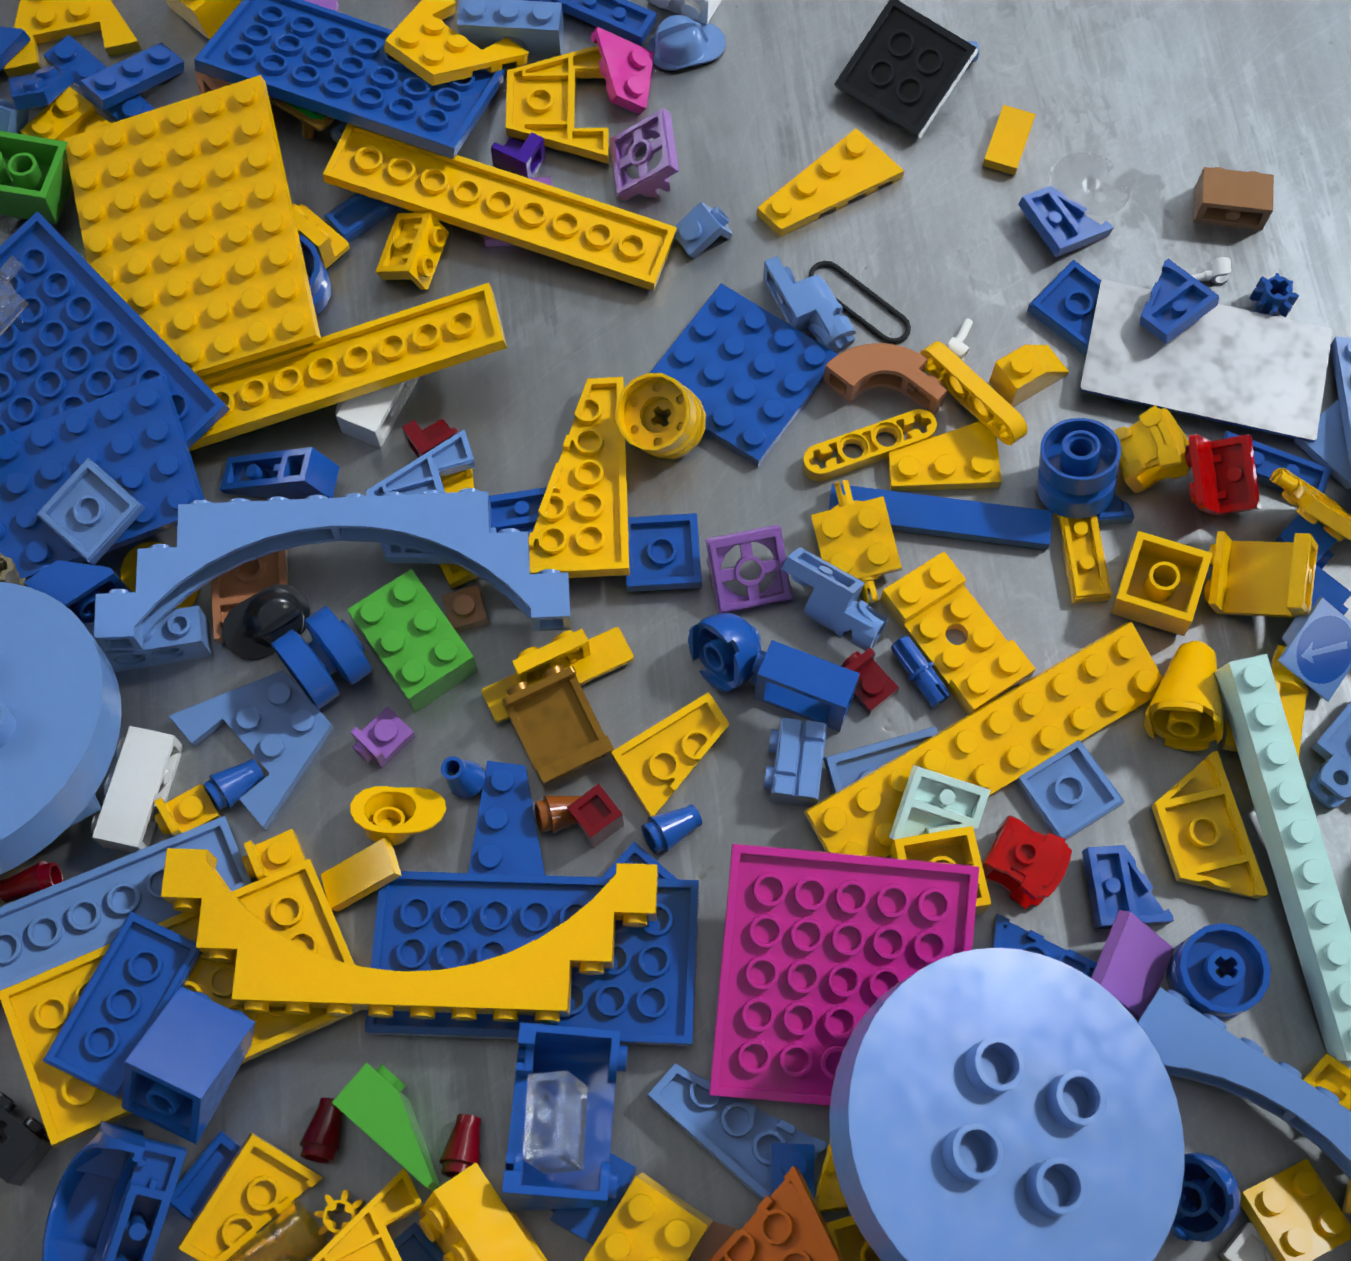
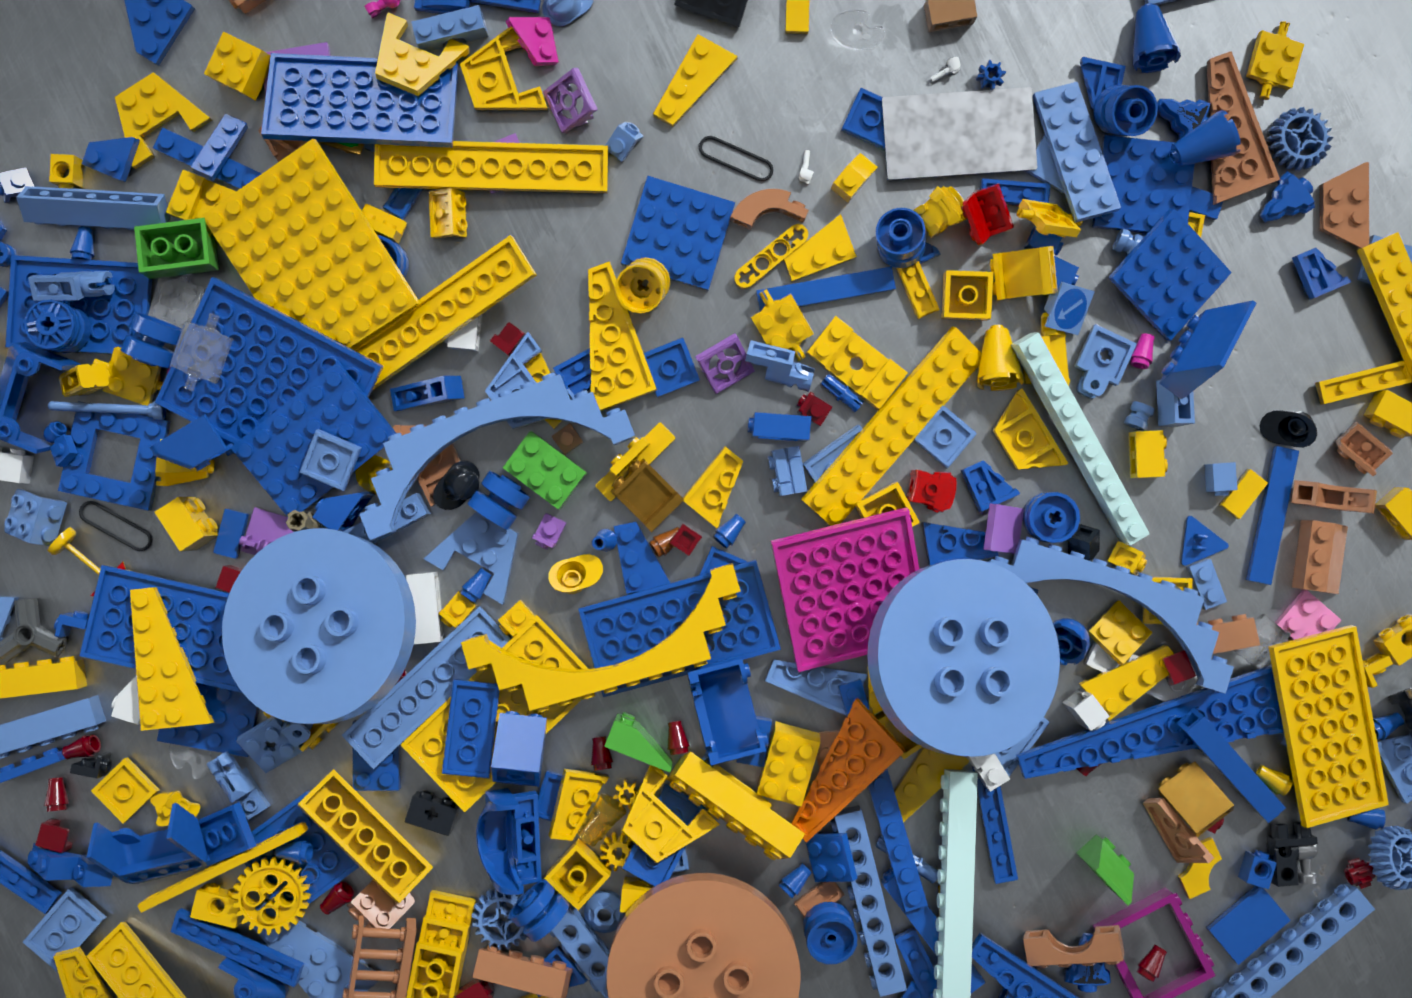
camera: 20 degrees left, 20 degrees up
blue wing [8,66,74,110] -> none
yellow tile [320,838,402,912] -> none
dark purple panel [490,132,546,178] -> none
clear brick [523,1070,588,1174] -> none
blue cylinder [688,613,762,692] -> none
medium blue plate [763,256,856,353] -> none
light aqua wing [889,765,991,840] -> none
yellow beam [920,341,1028,446] -> none
blue wing [1018,185,1114,257] -> none
blue wing [1140,258,1219,344] -> none
none -> black panel [1068,524,1100,562]

